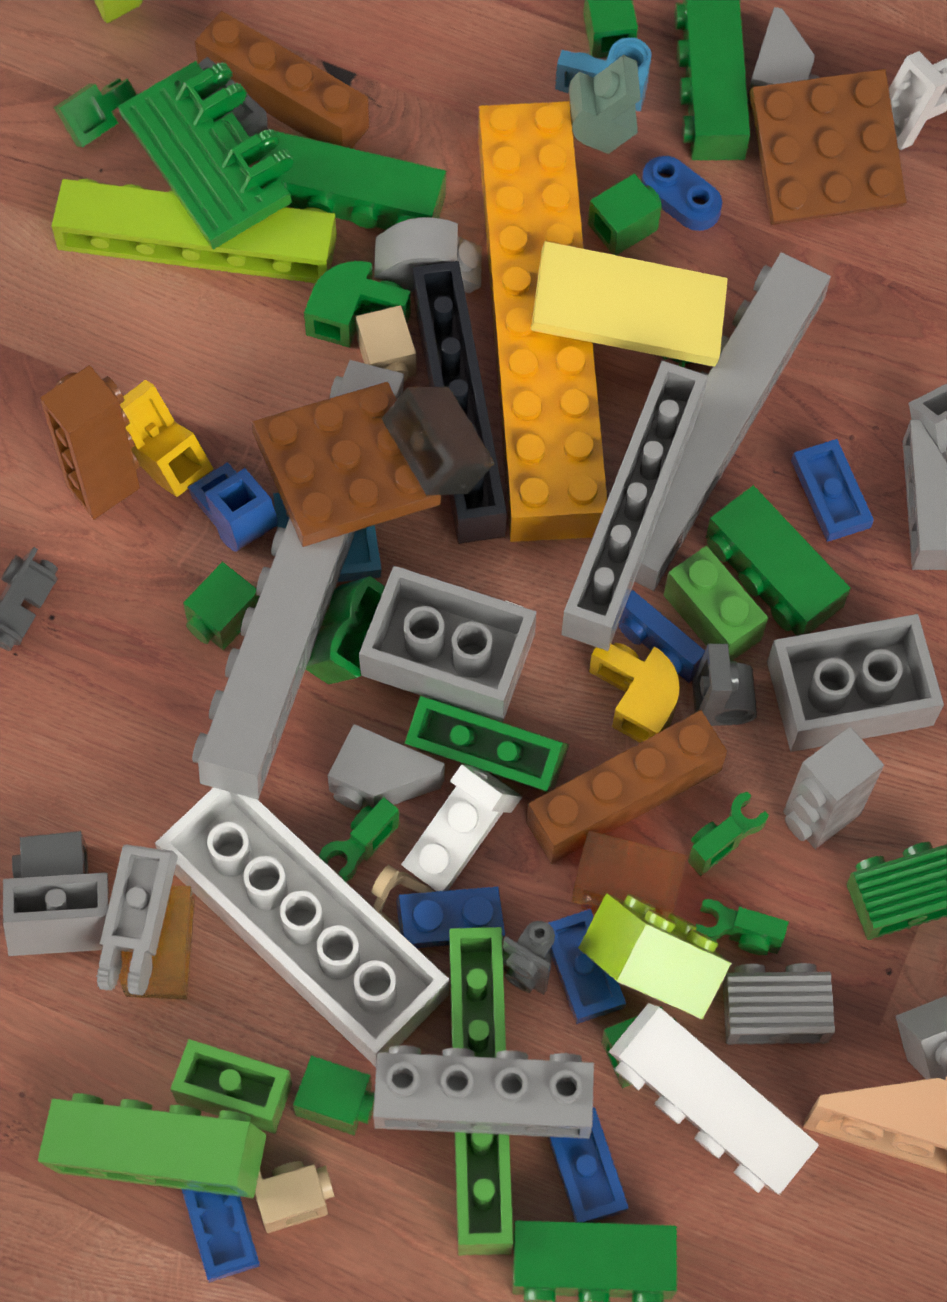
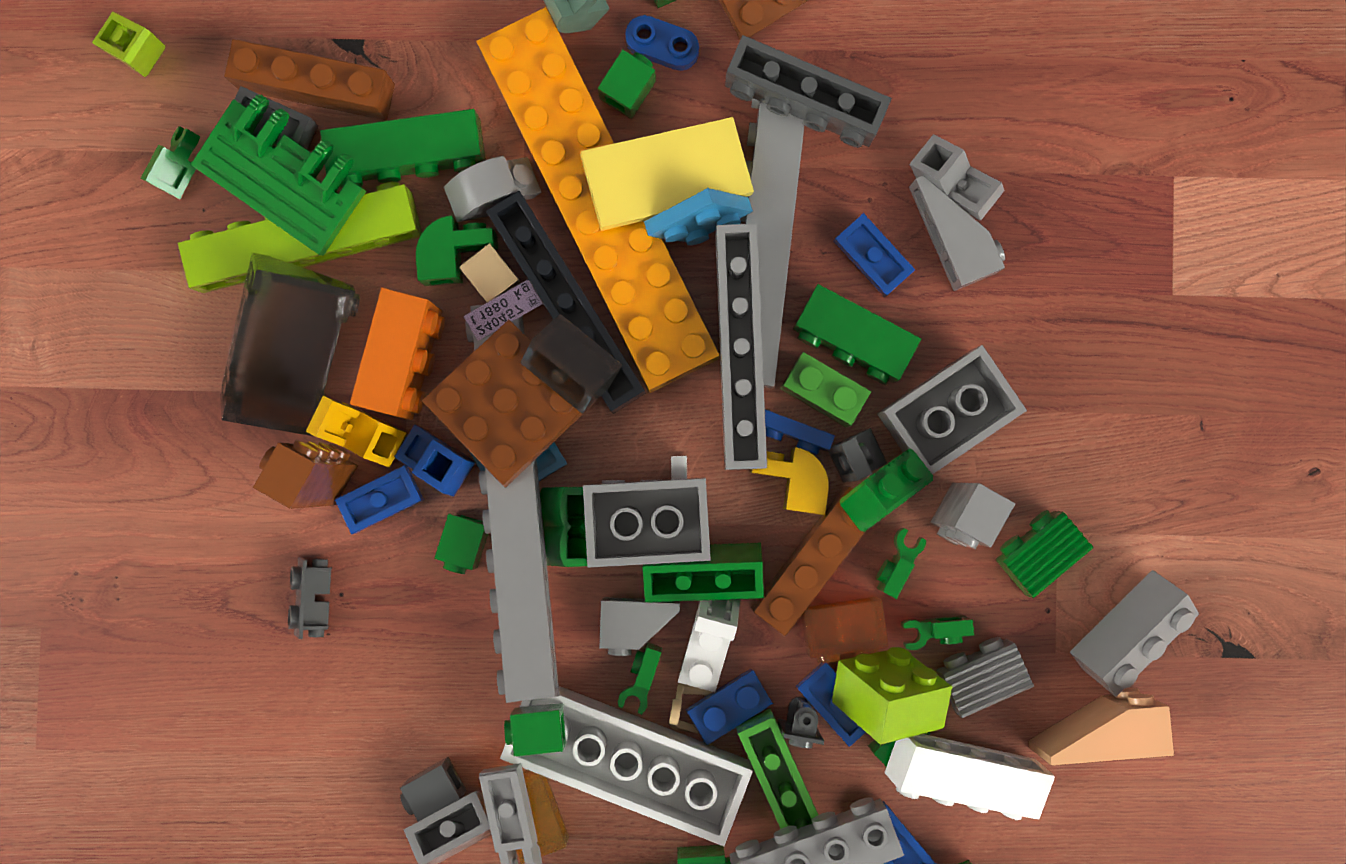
camera: 15 degrees left, 20 degrees up
none -> clear smoke windscreen [220,252,360,436]
none -> blue plate [335,465,424,535]
none -> orange brick [350,287,445,420]
none -> clear purple sticker [464,280,543,341]
none -> green brick [504,703,567,756]
none -> dark azure plate [644,188,753,245]
none -> dark grey brick [725,35,892,148]
none -> green brick [840,449,933,532]

